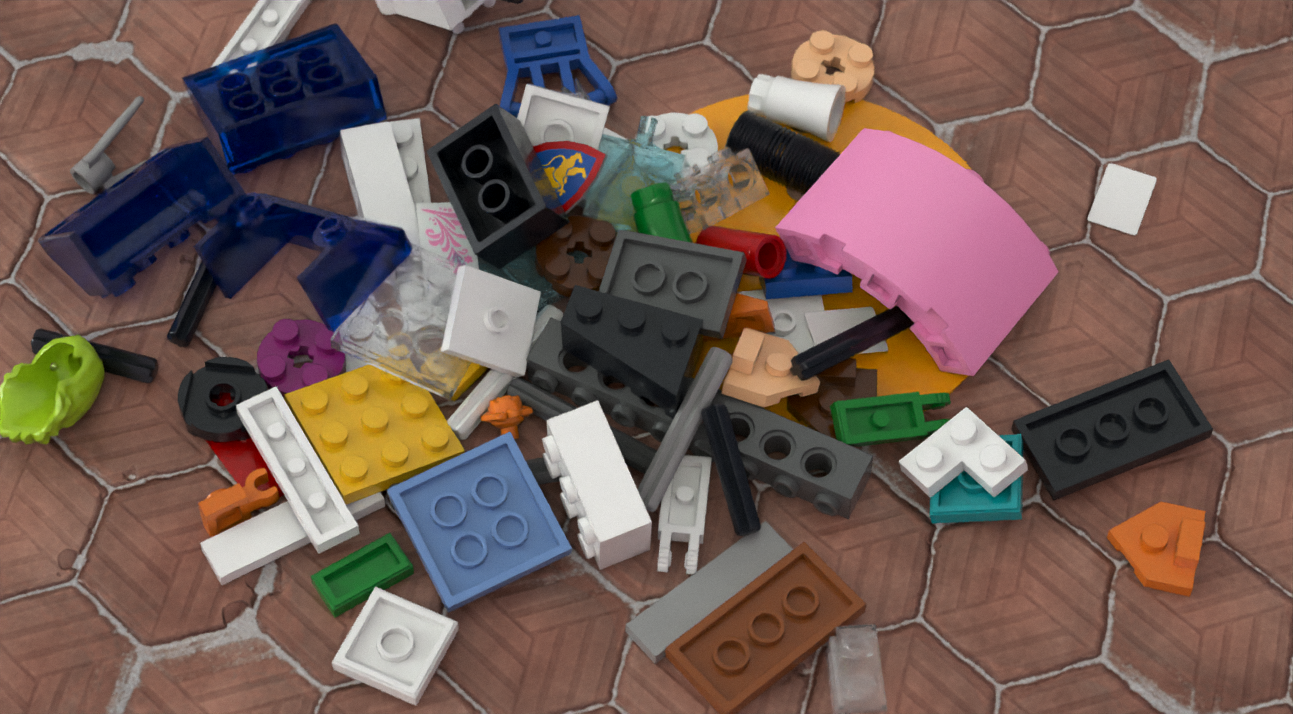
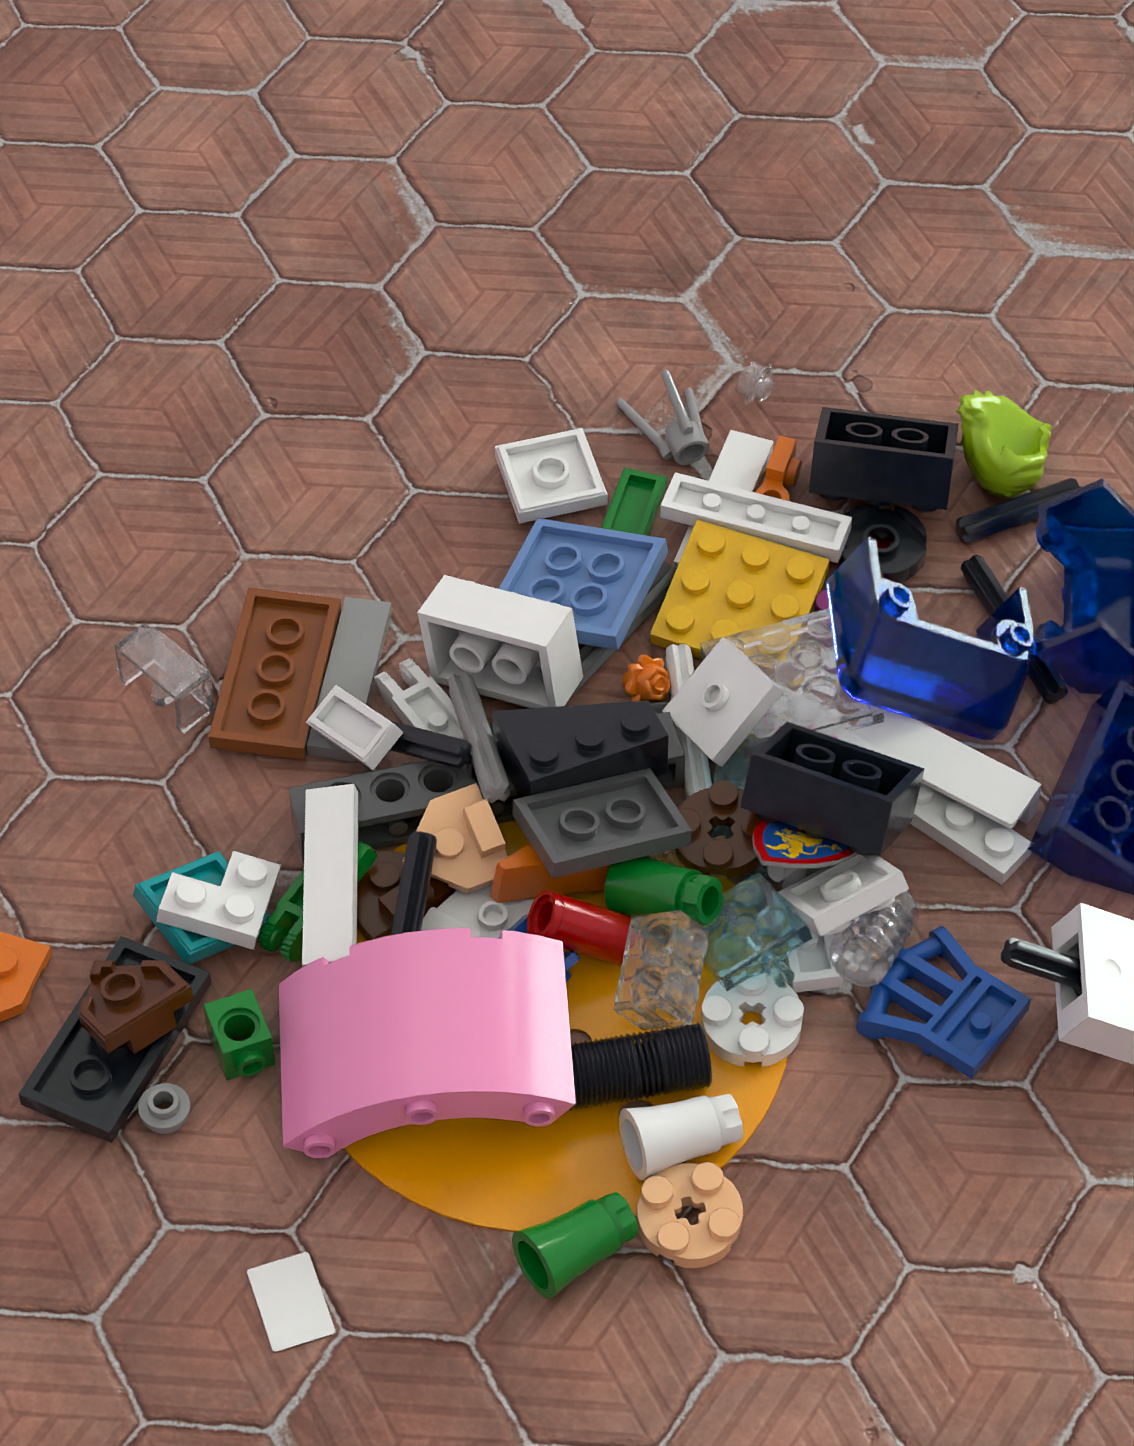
camera: 140 degrees right, 5 degrees down
none -> reddish brown plate [78,960,194,1053]
none -> light grey plate [138,1083,191,1134]
none -> green brick [203,989,275,1081]
none -> white tile [302,784,358,967]
none -> white tile [306,685,403,770]
none -> green plant [512,1192,639,1299]
none -> light grey plant [616,369,710,465]
none -> clear plate [735,362,775,405]
none -> black brick [809,407,958,512]

